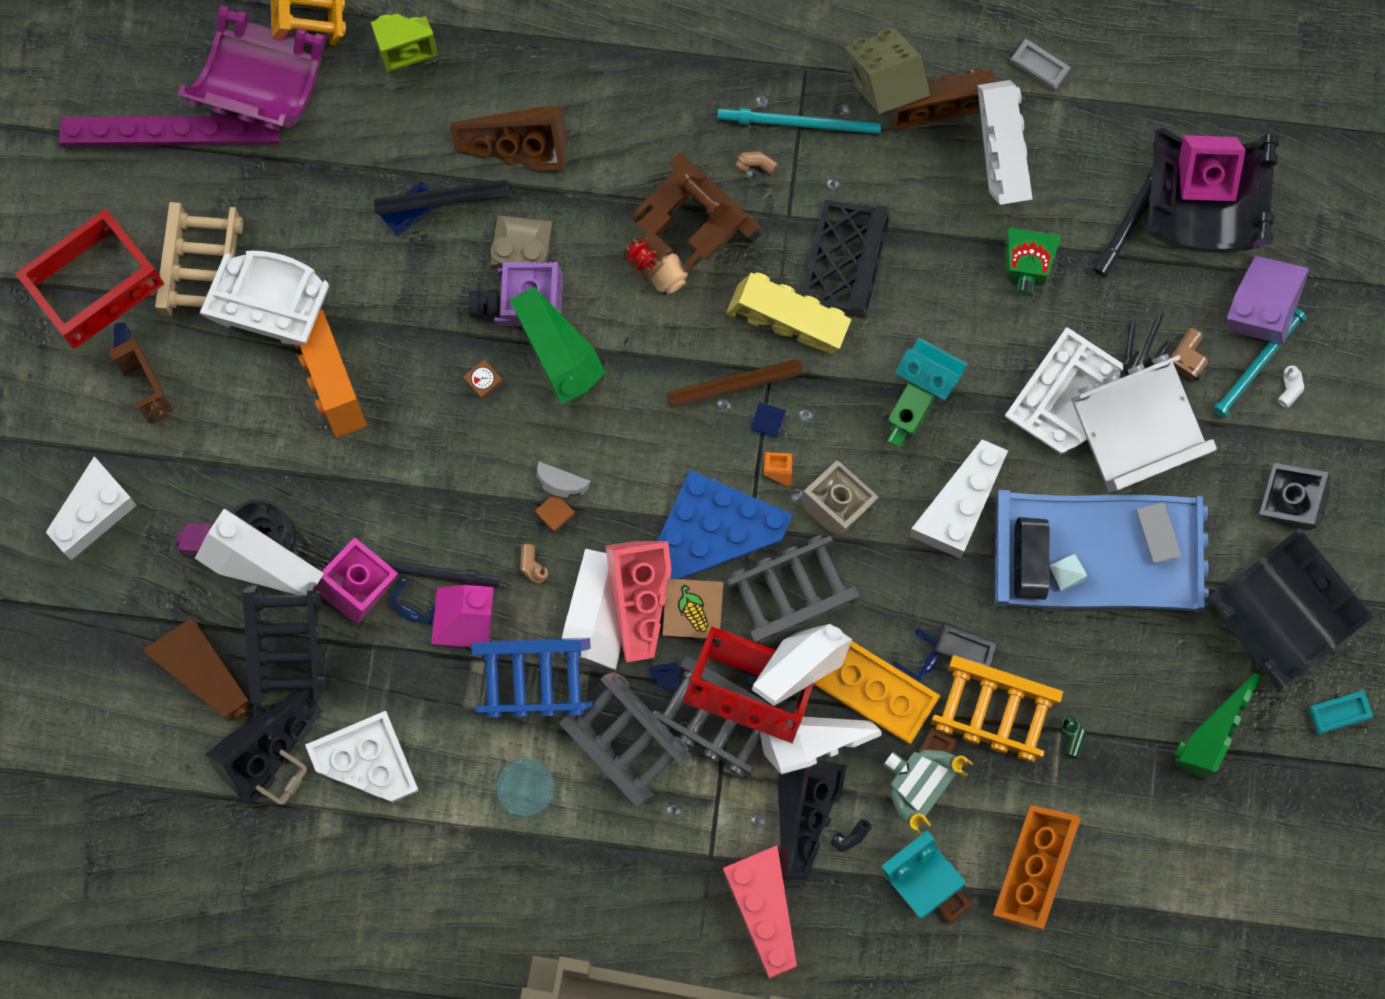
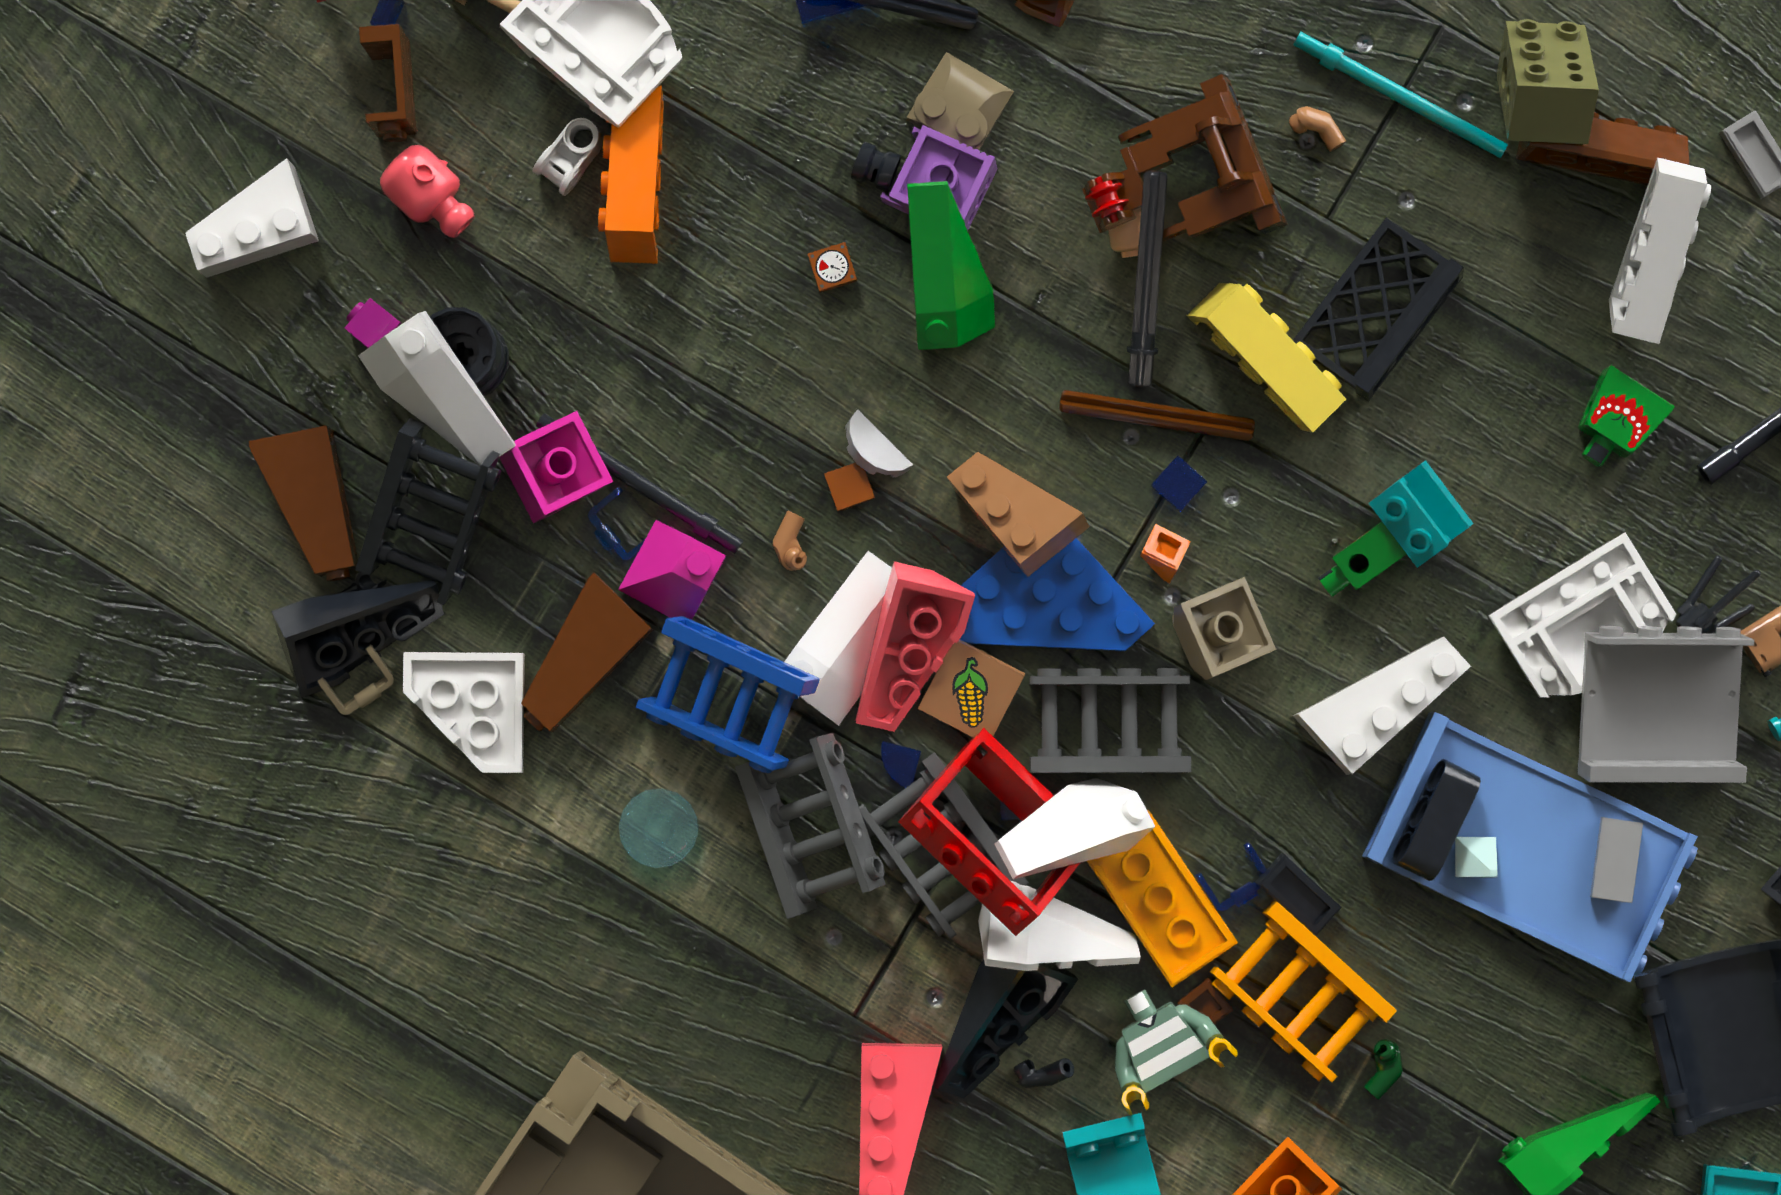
camera: 25 degrees right, 10 degrees up
none -> coral piece [380,145,475,238]
none -> reddish brown slope [521,573,654,732]
none -> white piece [532,118,603,196]
none -> medium nougat wedge [947,452,1089,577]
none -> black axle [1127,170,1168,388]

